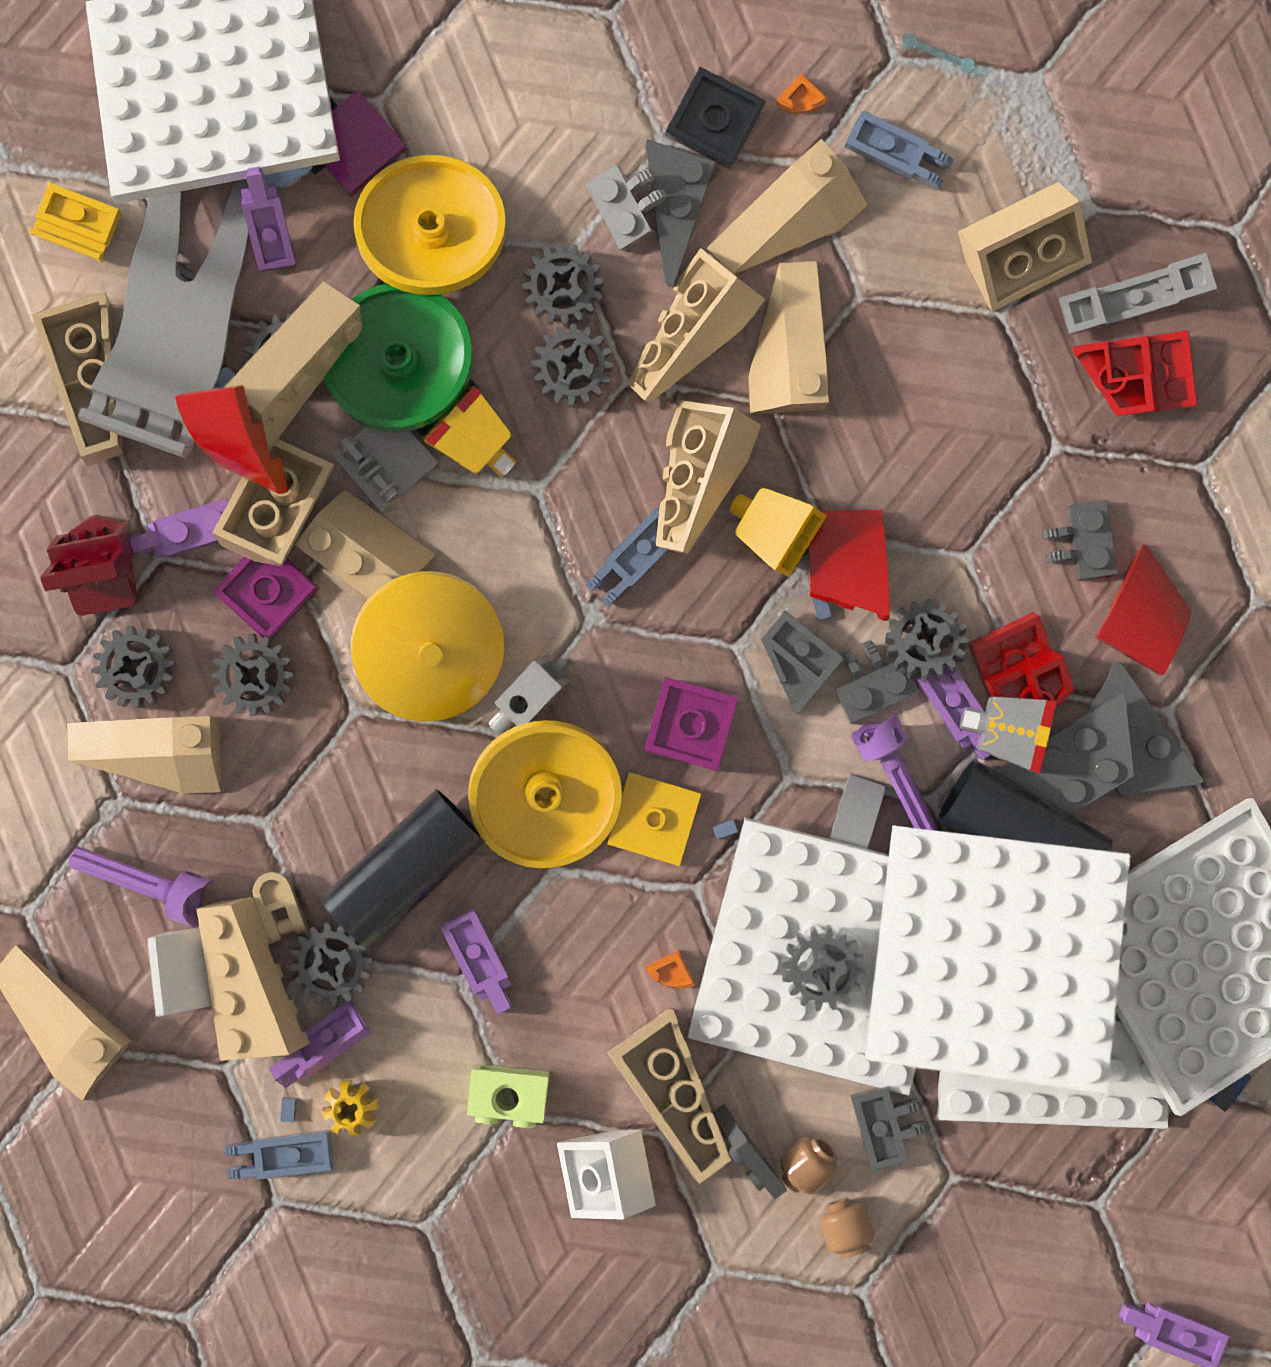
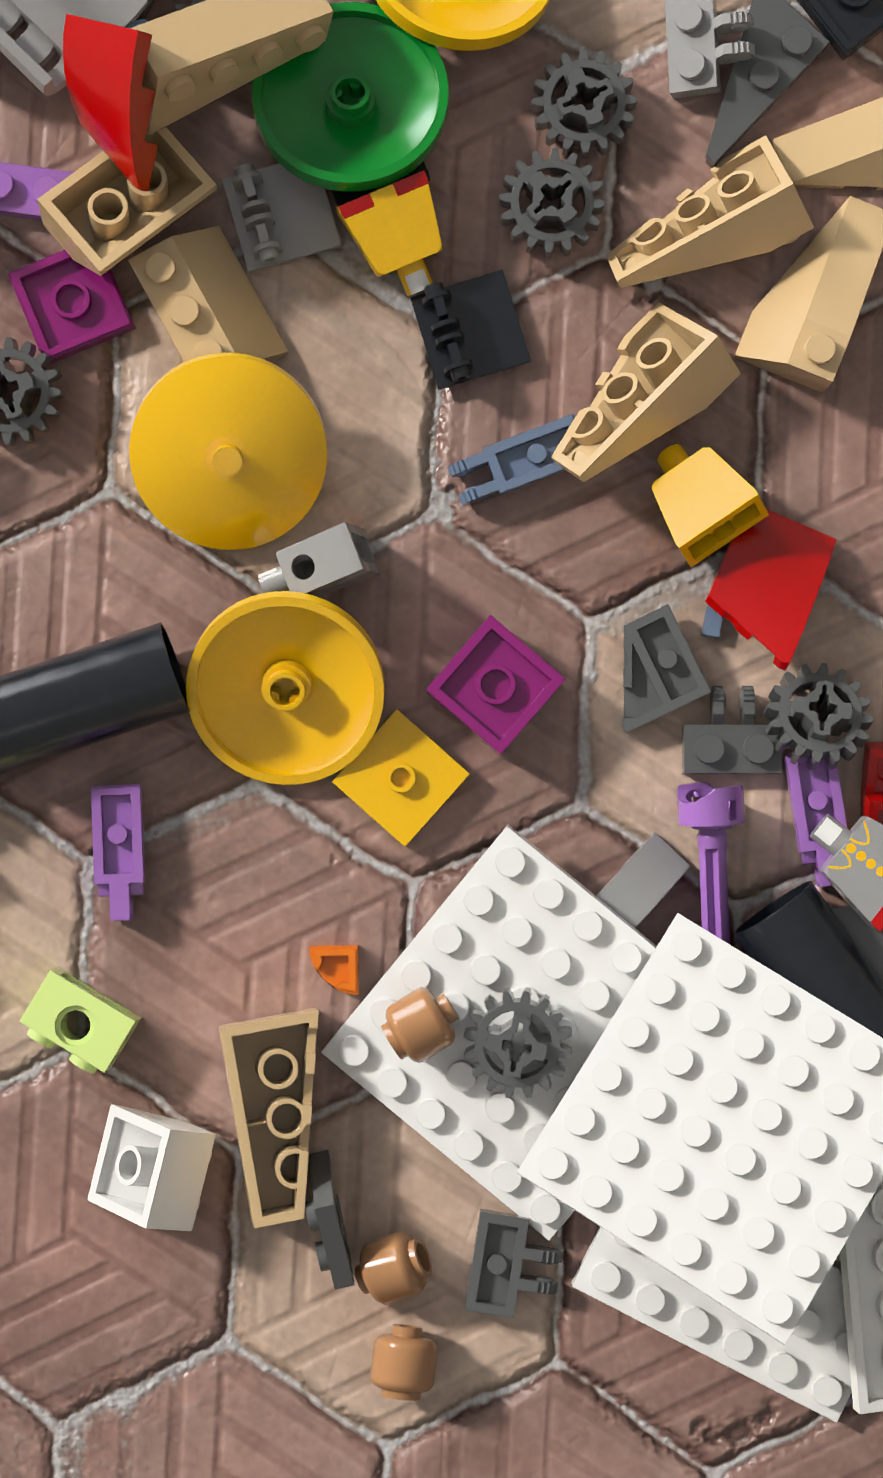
camera: 20 degrees right, 0 degrees up
sand blue piece [712,819,738,840] -> none
none -> medium nougat head [381,987,459,1063]
none -> black hinge [410,269,531,390]

